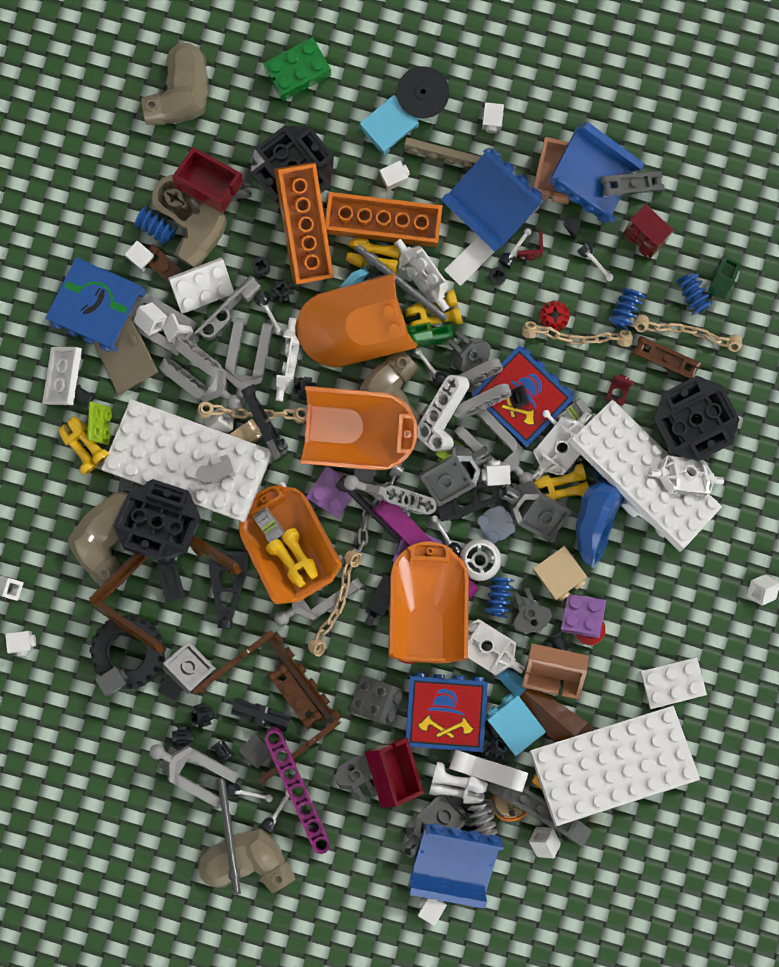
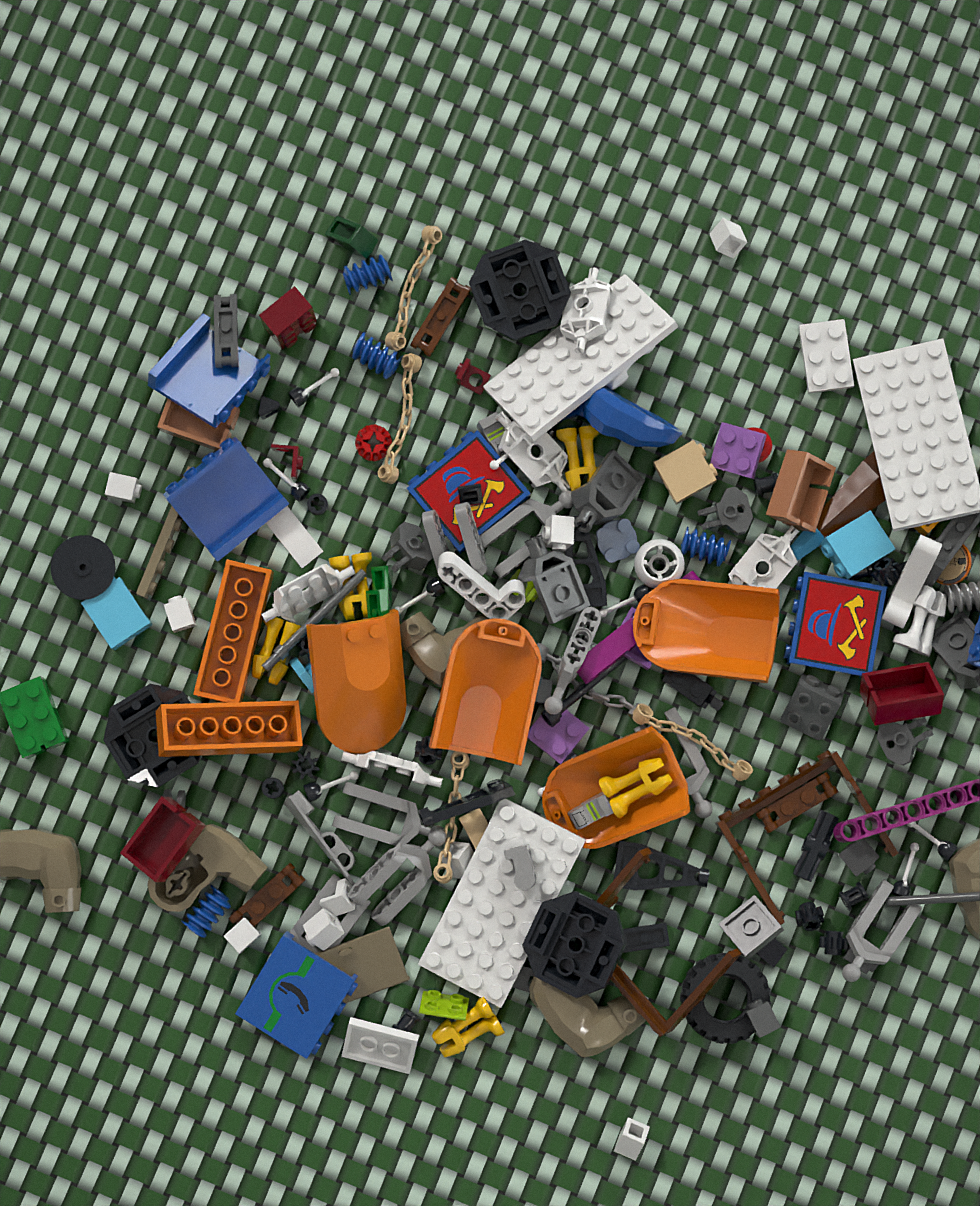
camera: 80 degrees left, 0 degrees up
white brick [5,631,36,656] -> none
white plate [168,258,234,314] -> none

